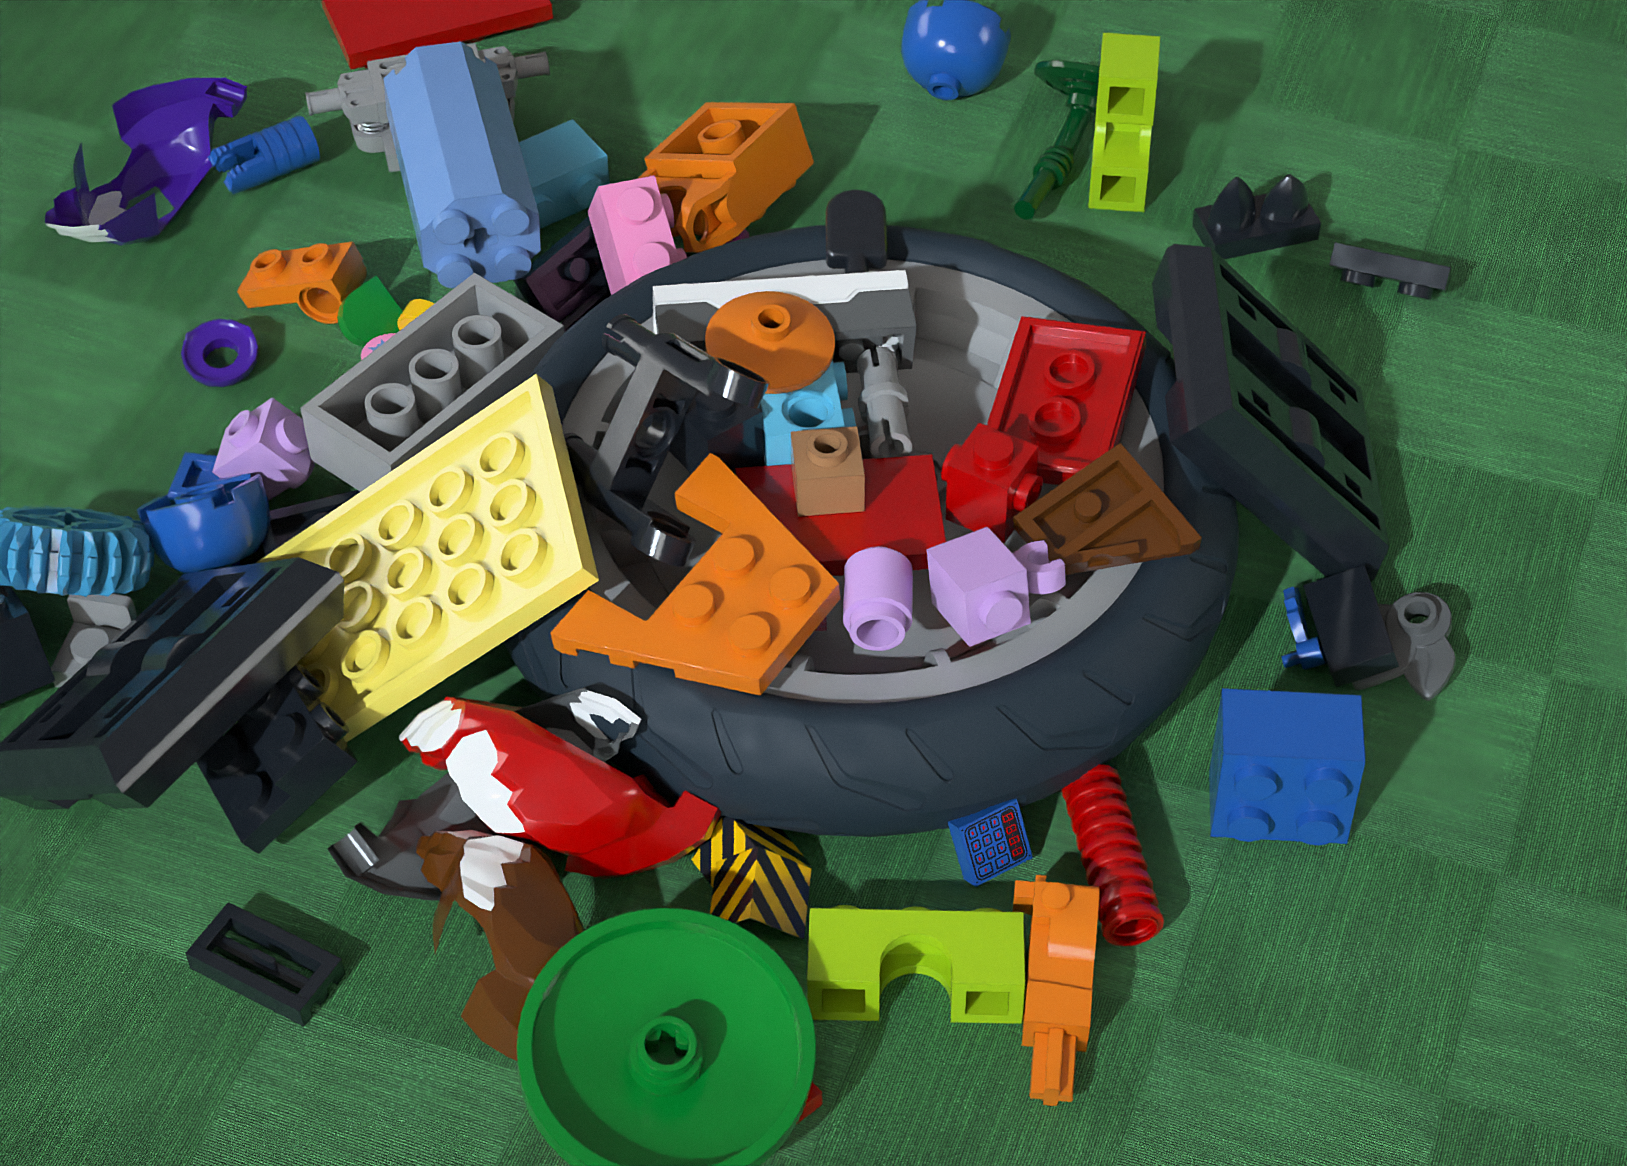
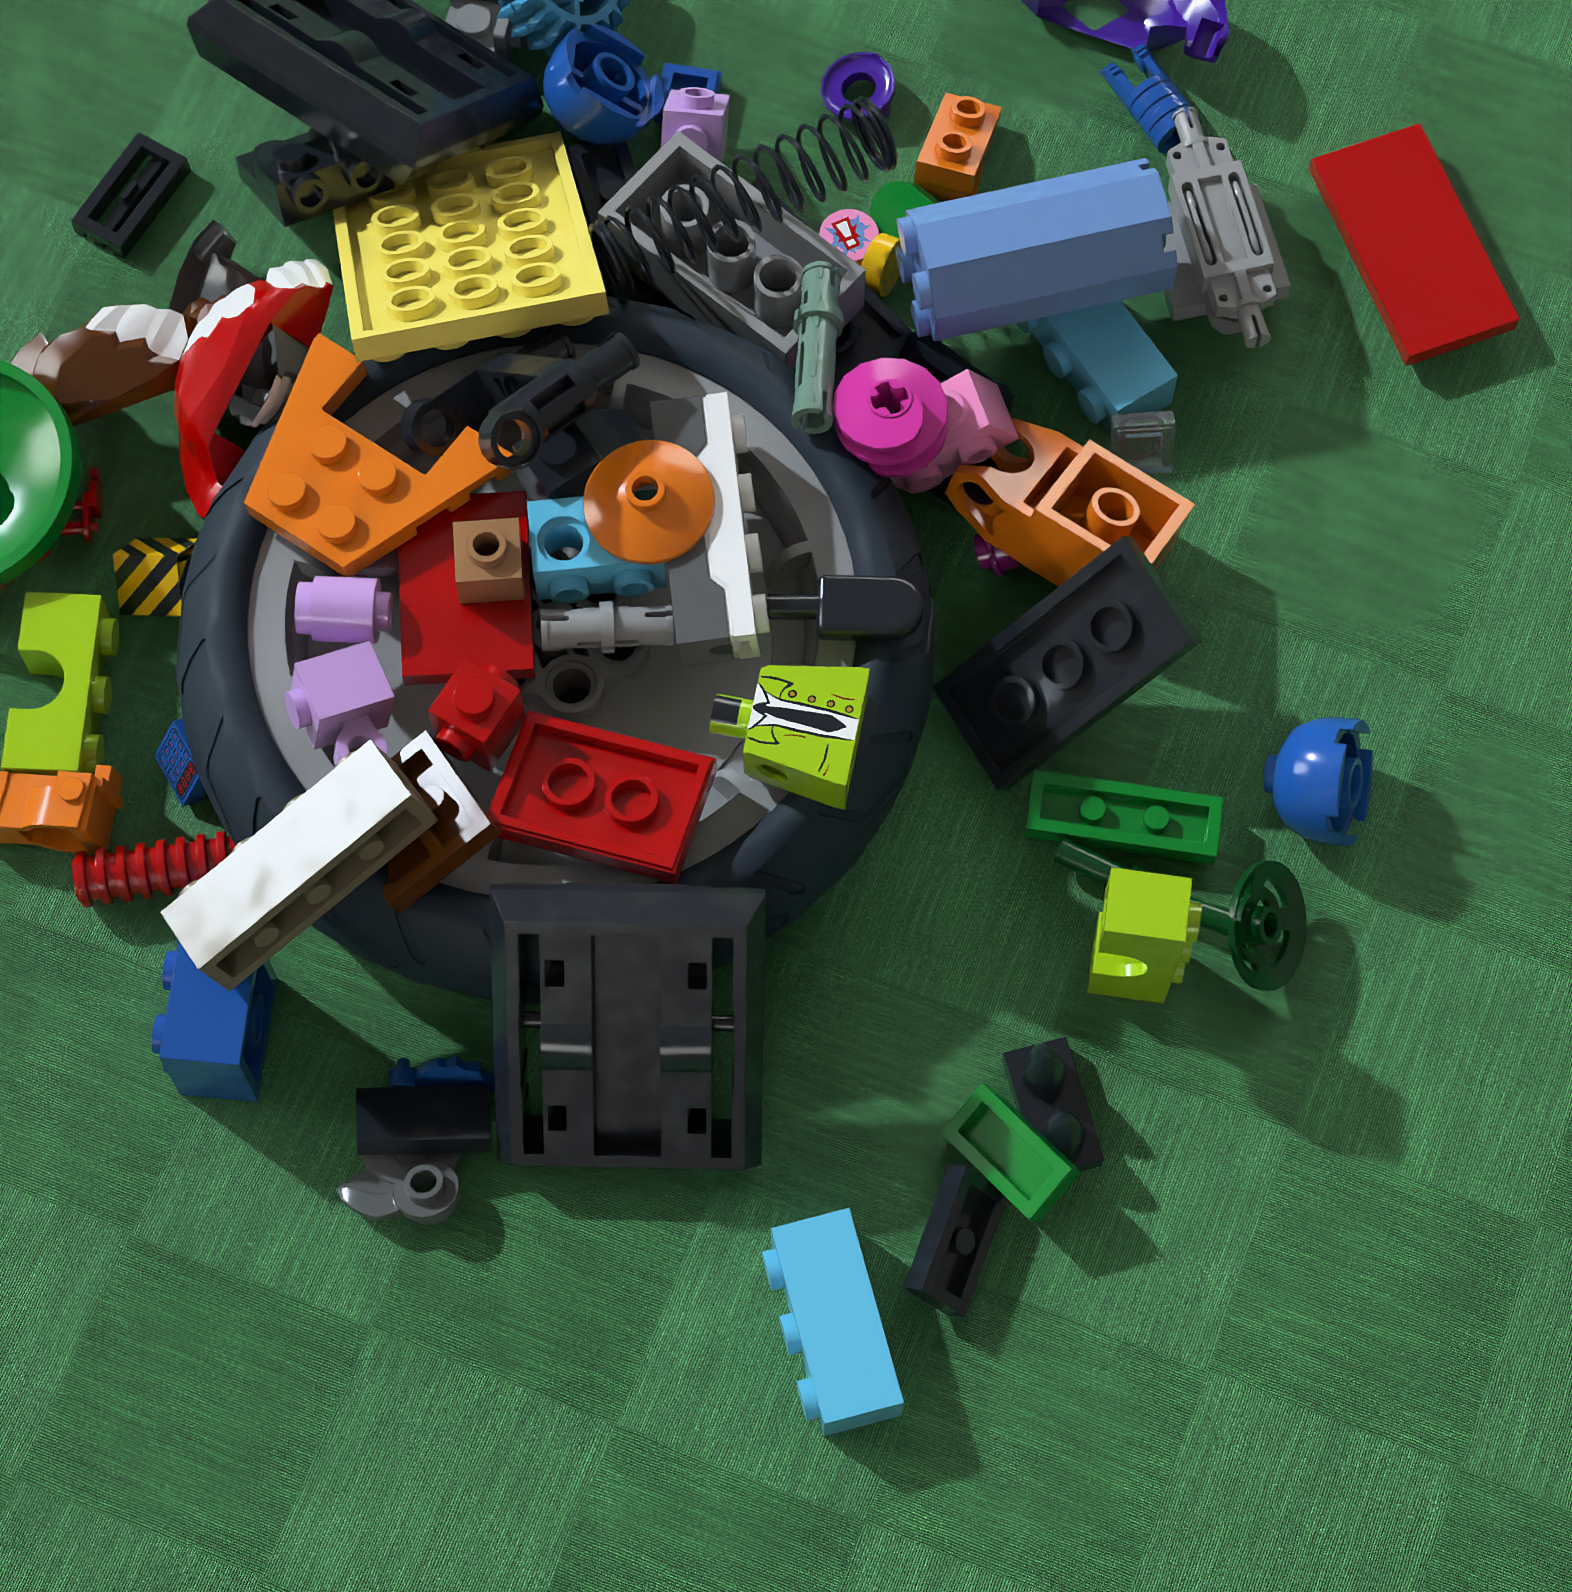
camera: 90 degrees right, 20 degrees up
none -> brick [160,740,438,992]
none -> black piece [588,96,898,298]
none -> lime torso [709,665,870,810]
none -> medium azure brick [762,1208,904,1437]
none -> sand green pin [791,261,844,434]
none -> dark pink piece [833,358,948,477]
none -> black plate [933,536,1202,790]
none -> green tile [941,1083,1082,1223]
none -> green plate [1024,769,1224,865]
none -> clear tile [1110,411,1176,474]

